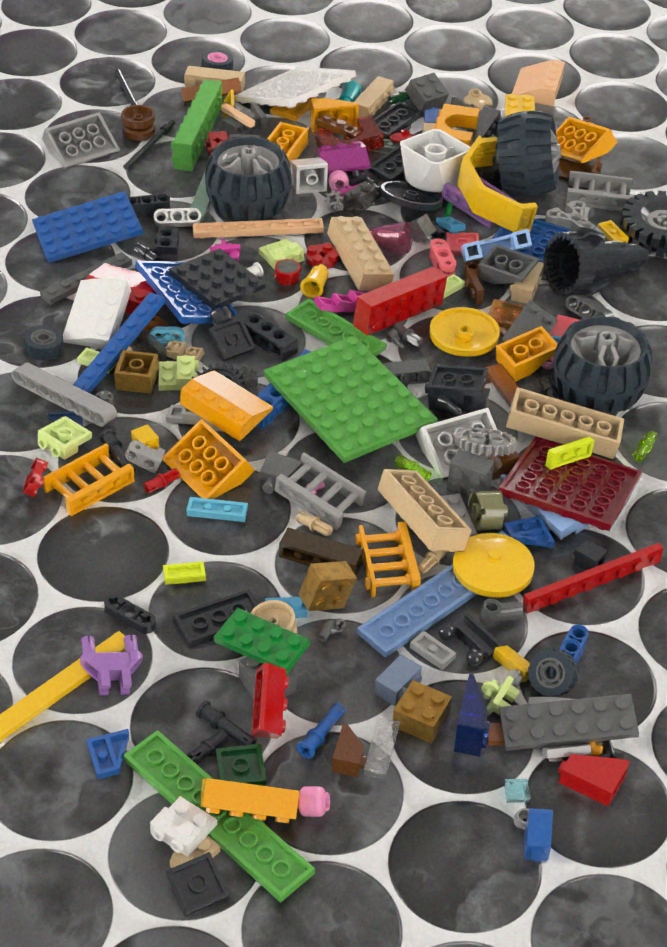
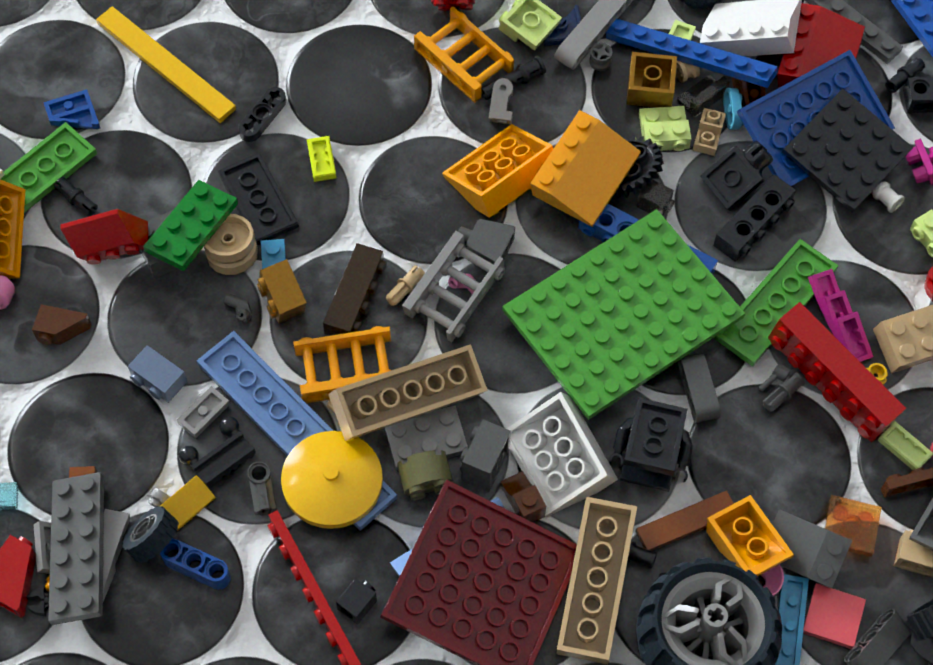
camera: 90 degrees right, 20 degrees up
medium lavender connector [80,635,143,695] -> none
yellow brick [131,424,159,450] -> none
red axle [143,468,180,494] -> none
medium azure plate [186,497,248,522] -> none
black pin [196,700,257,746] -> none
dark green plate [216,744,267,786] -> none
red piece [273,259,302,286] -> none
blue pin [296,703,345,759] -> none
yellow plant [300,264,329,299] -> none
clear plate [364,717,400,780] -> none
pearl gold brick [392,680,452,744] -> none
clear neon green pin [394,454,432,481] -> none
yellow dish [429,307,500,357] -> none
clear blue slope [454,673,491,757] -> none
light grey gear [455,427,517,457] -> none
yellowish green hips [481,675,520,715] -> none
blue wing [503,516,555,548] -> none
neon yellow plate [545,437,595,470] -> none

